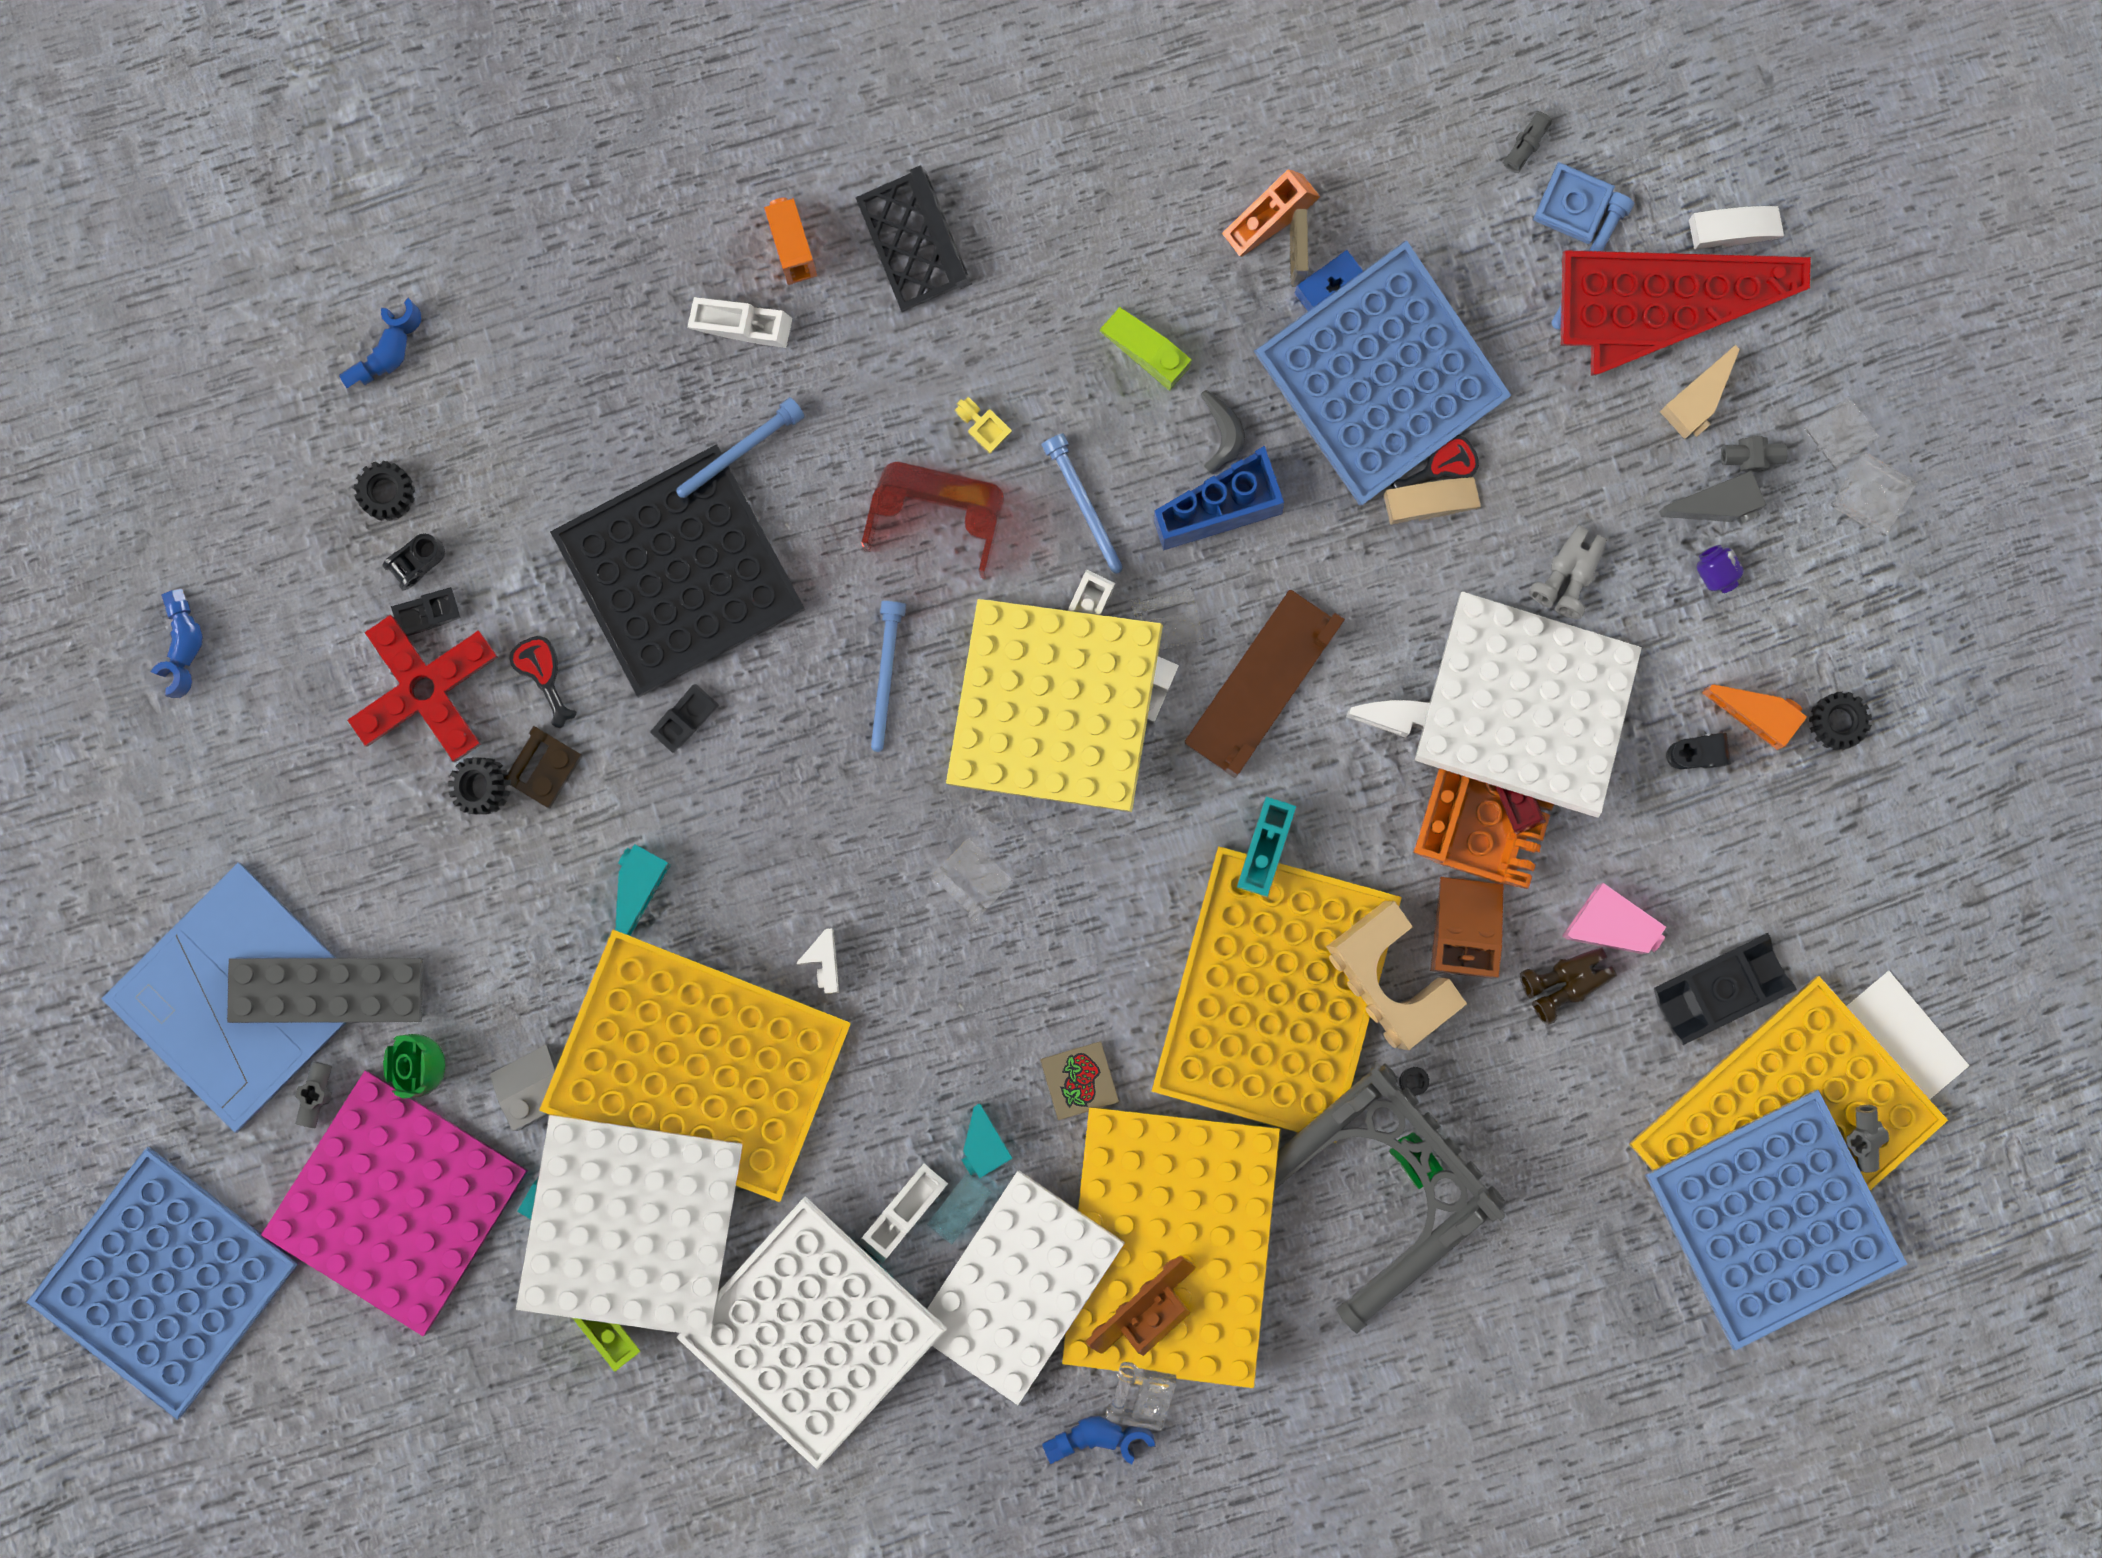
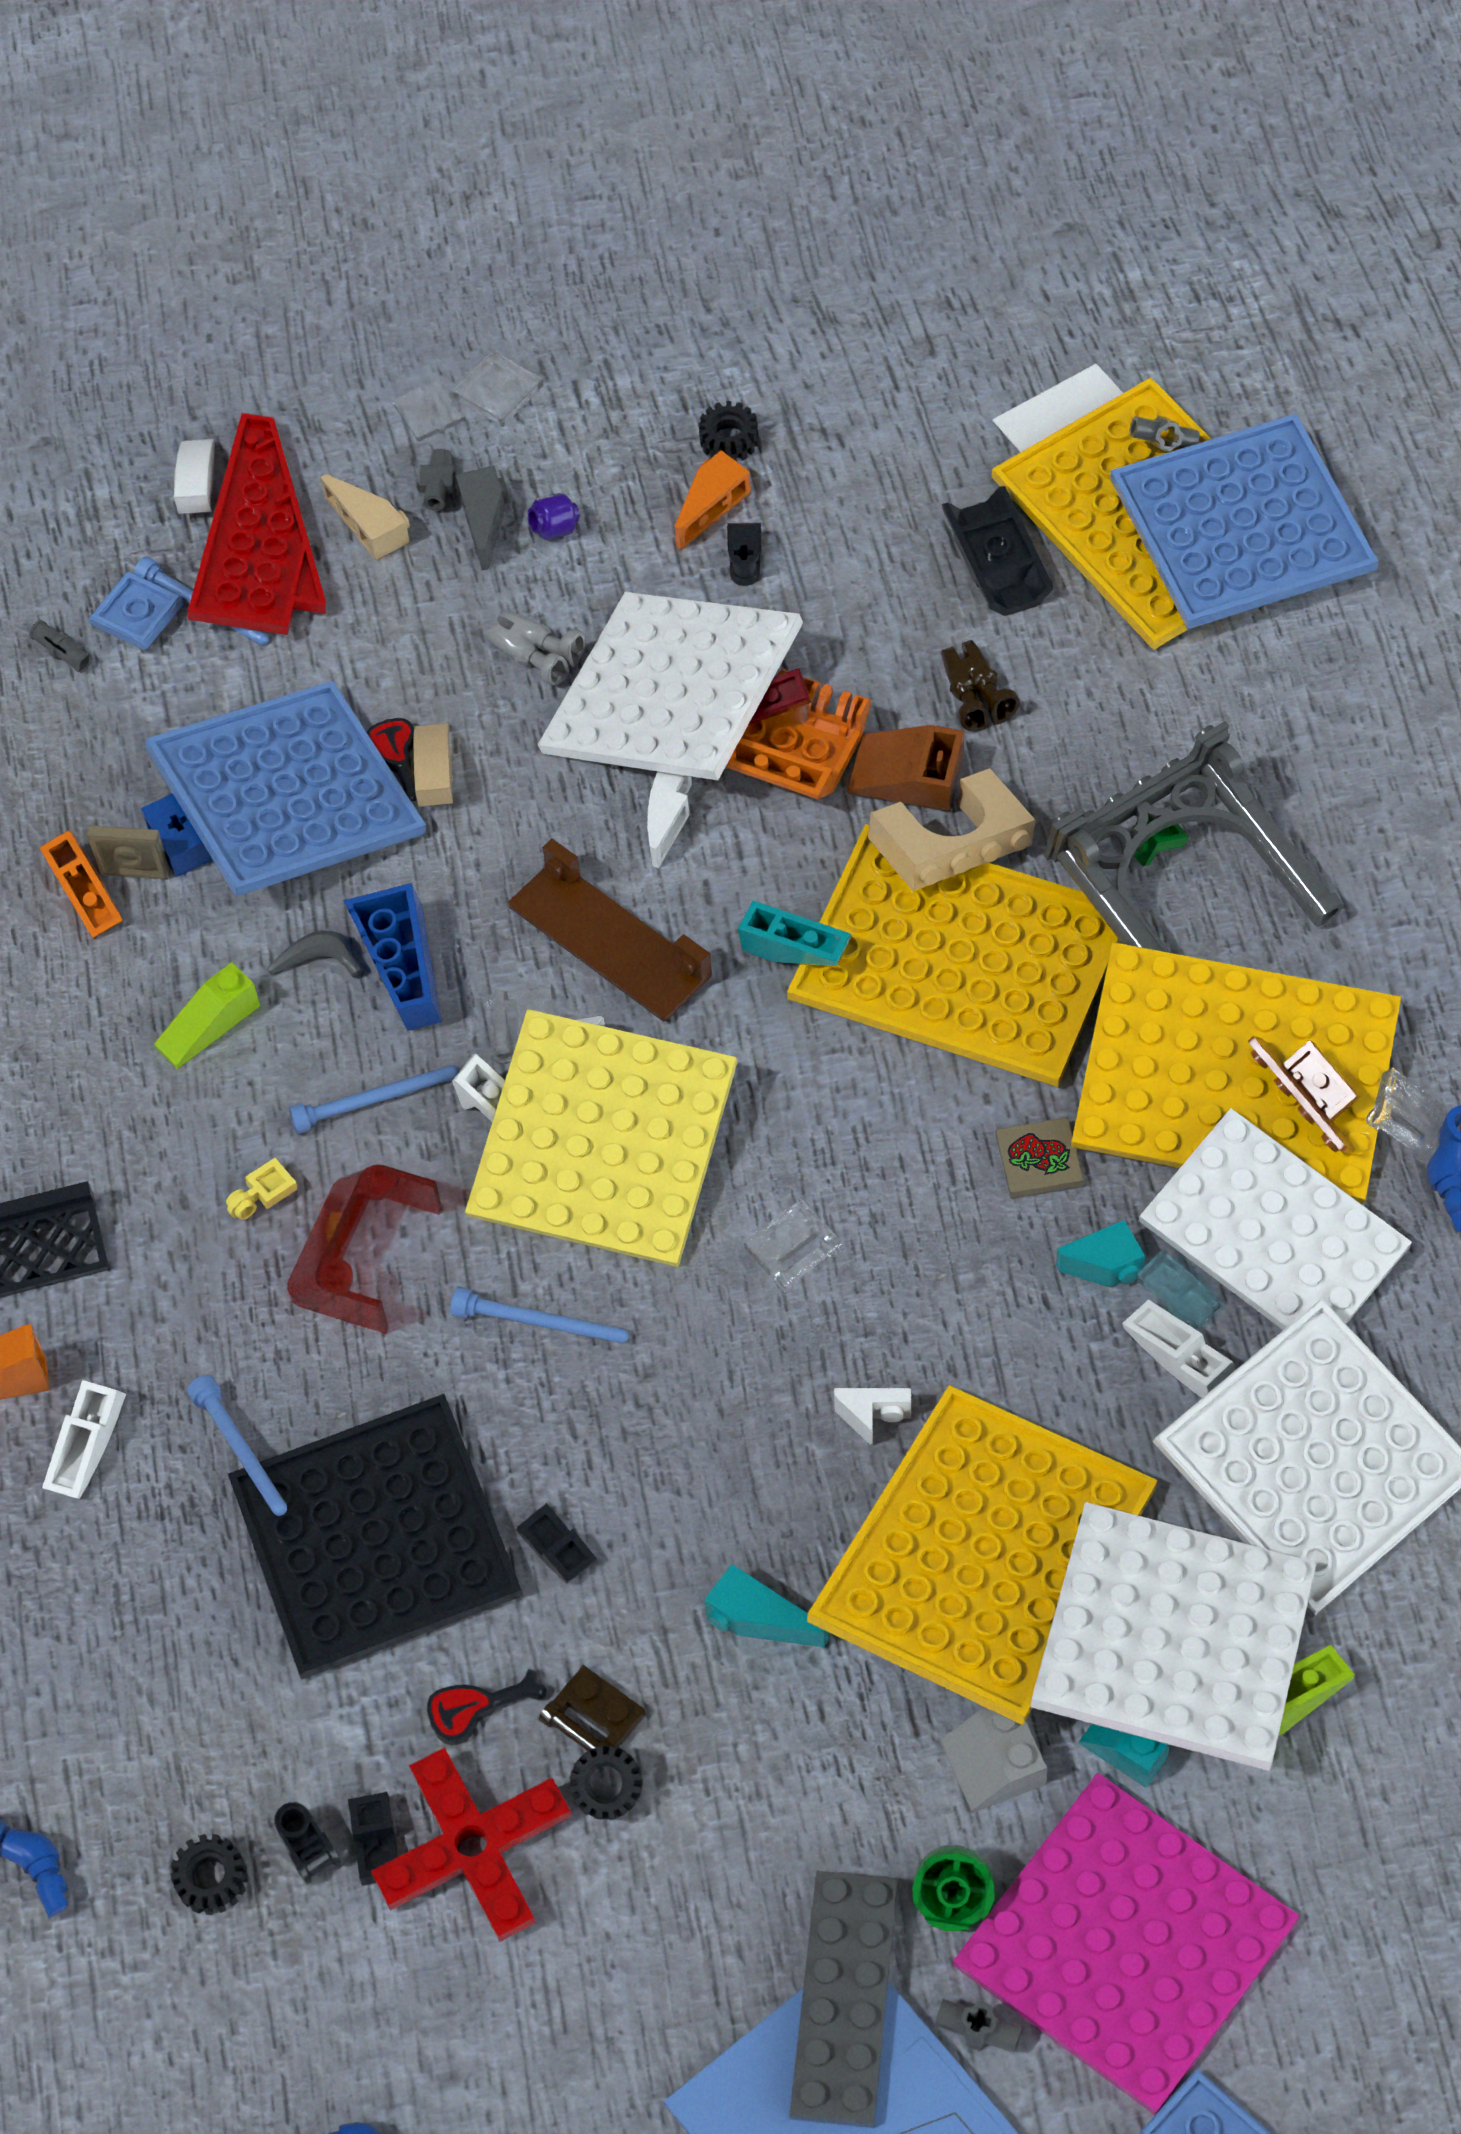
camera: 75 degrees left, 25 degrees down
bright pink slope [1562,883,1666,954] -> none

